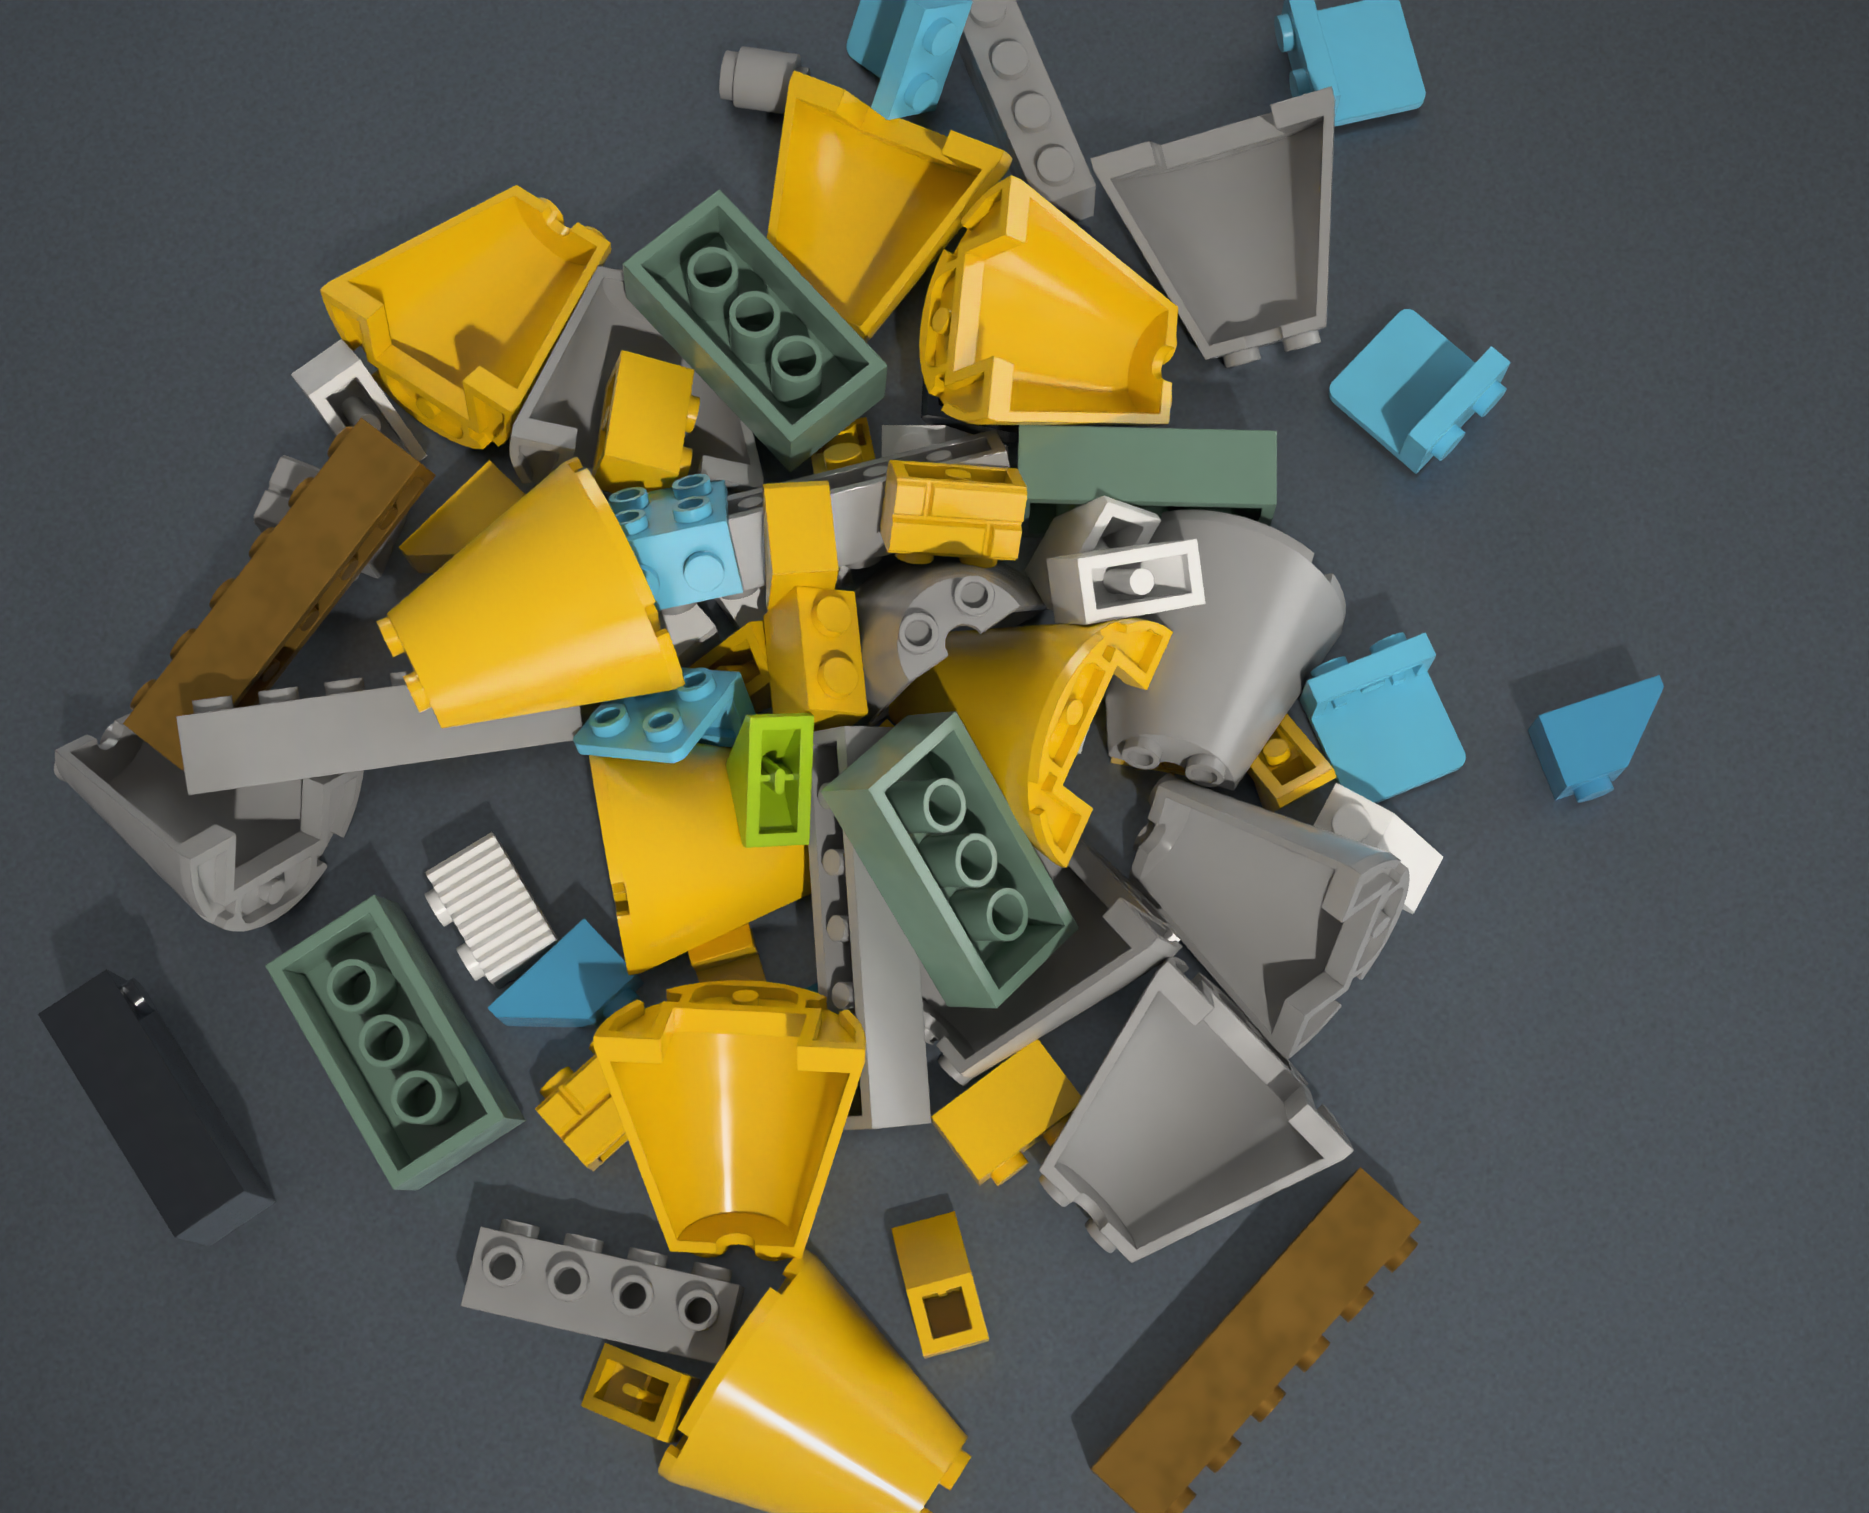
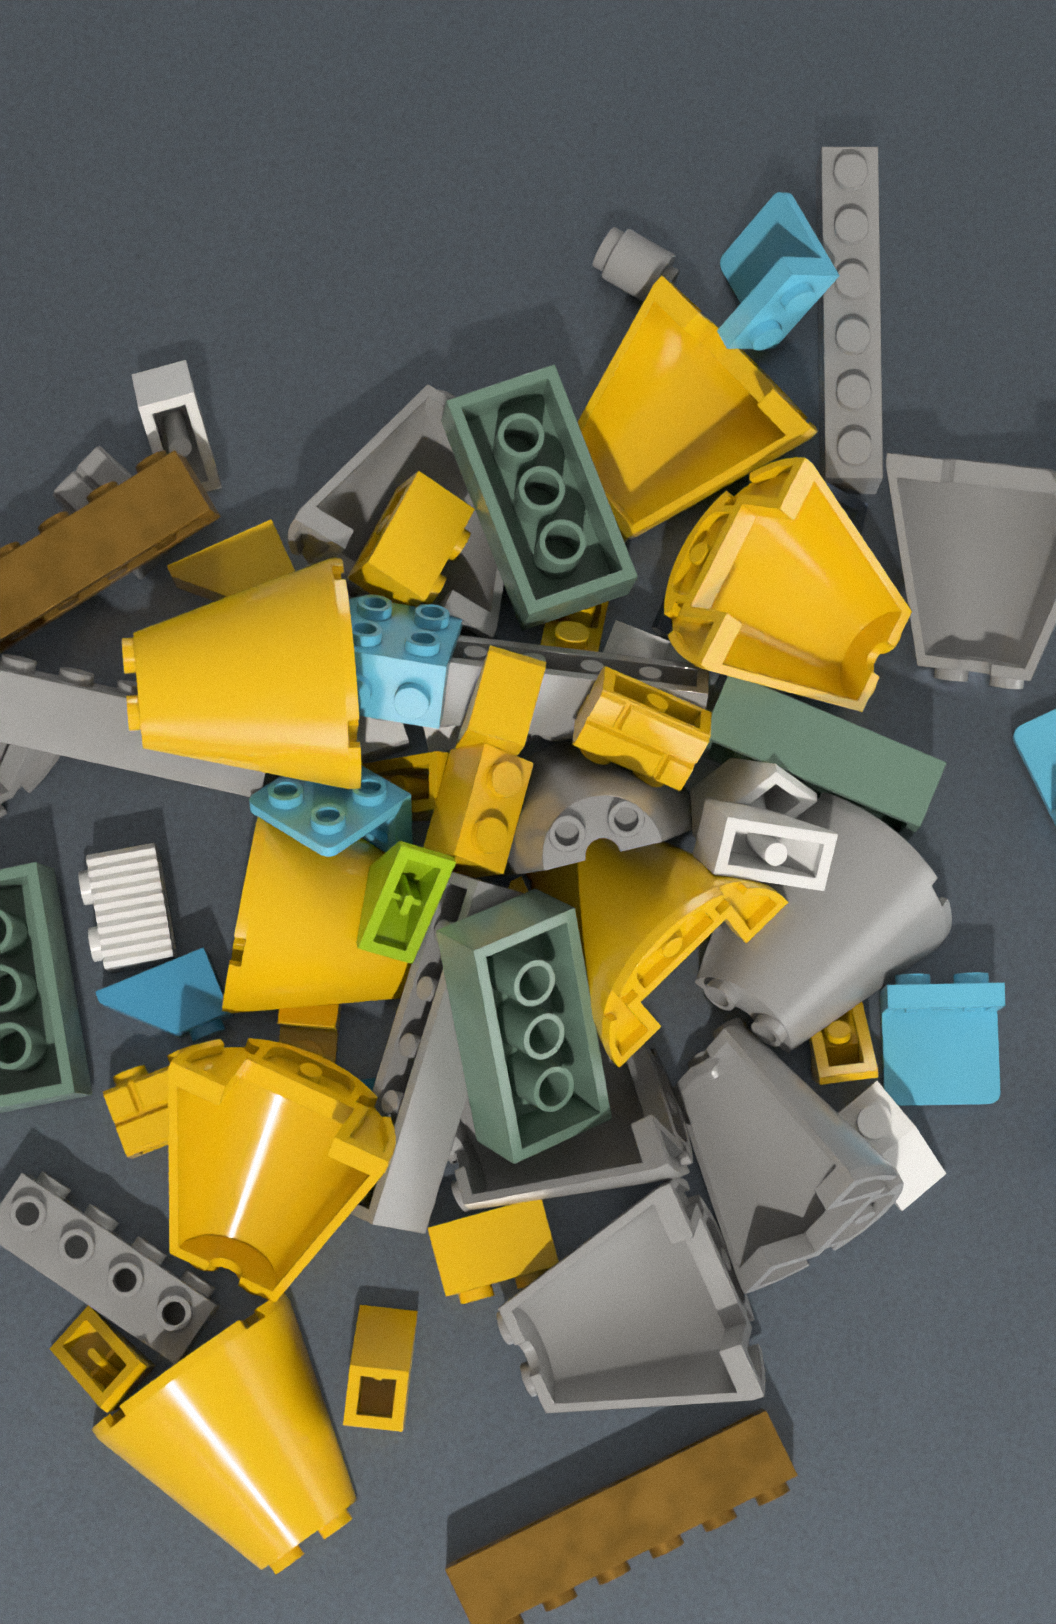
camera: 15 degrees right, 5 degrees up
yellow cone [320,185,611,450] -> none

